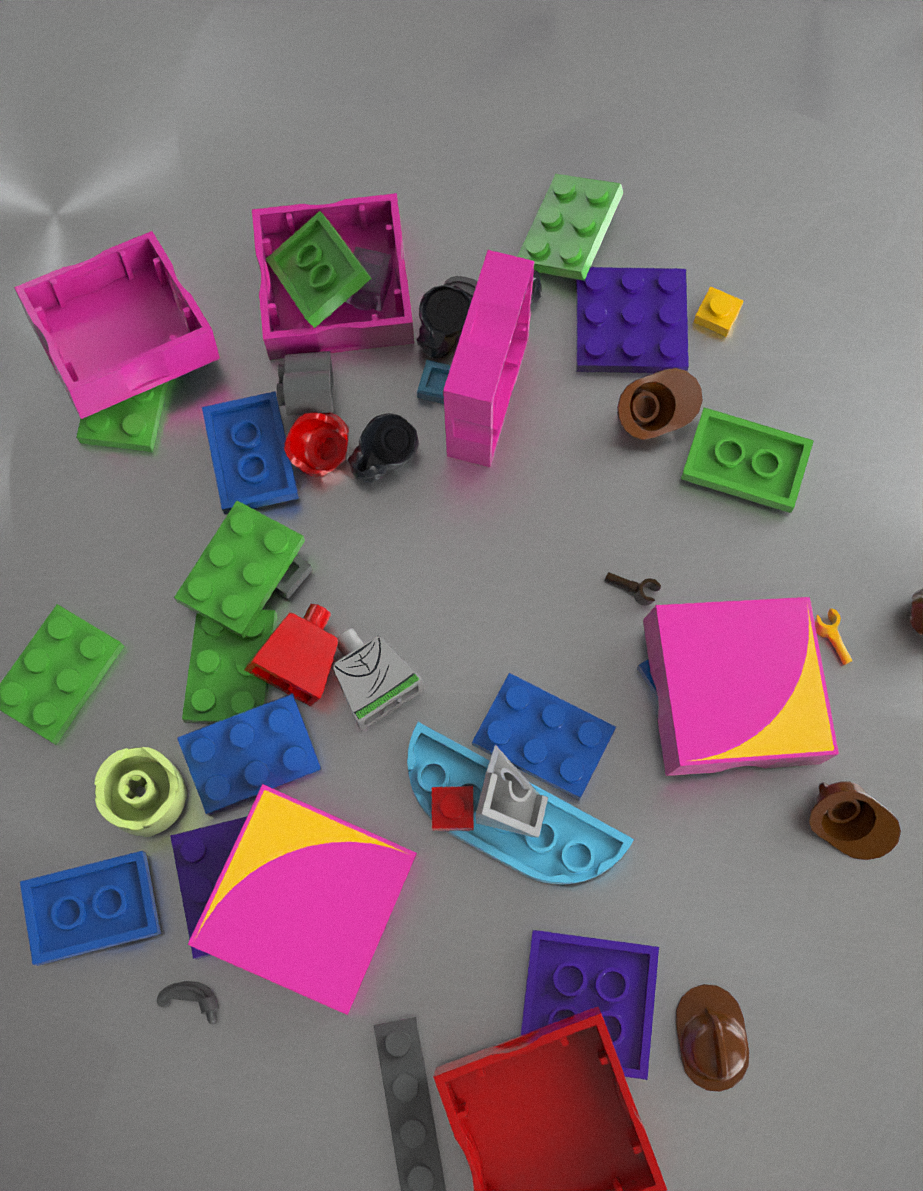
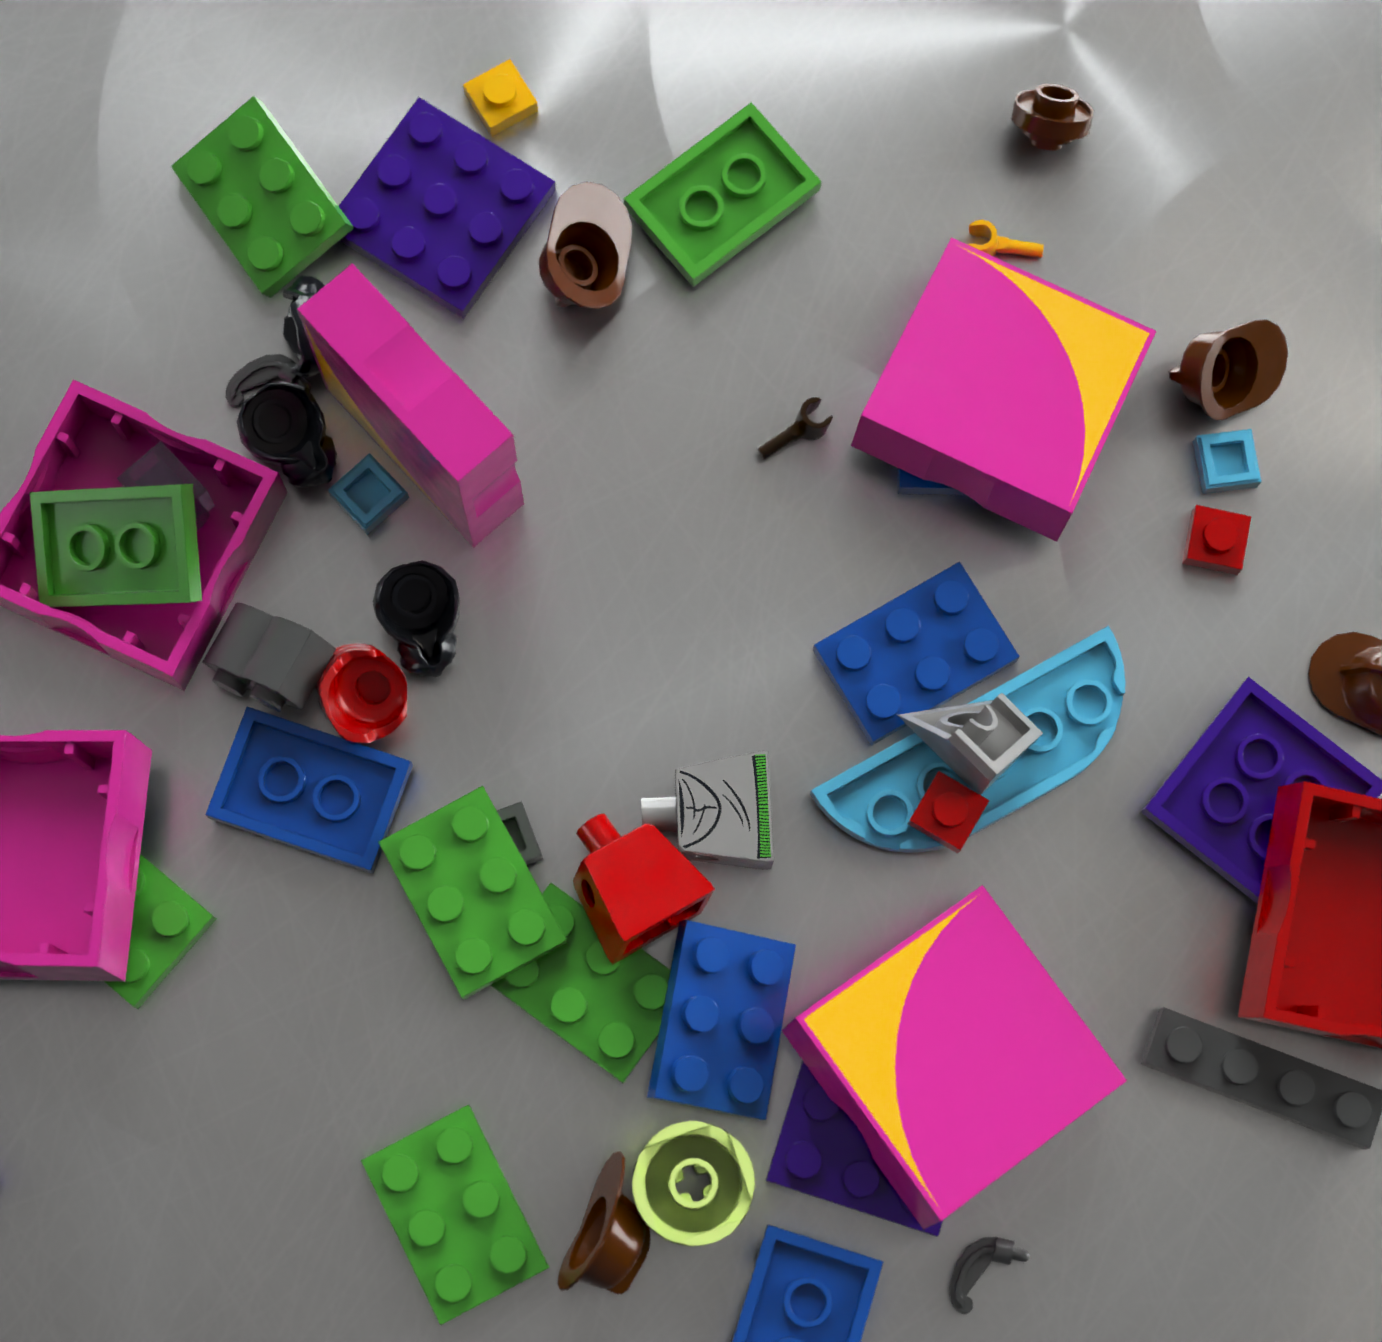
camera: 65 degrees left, 5 degrees up
none -> reddish brown piece [557,1151,651,1294]
none -> red plate [1182,505,1252,575]
none -> medium azure tile [1193,429,1261,494]

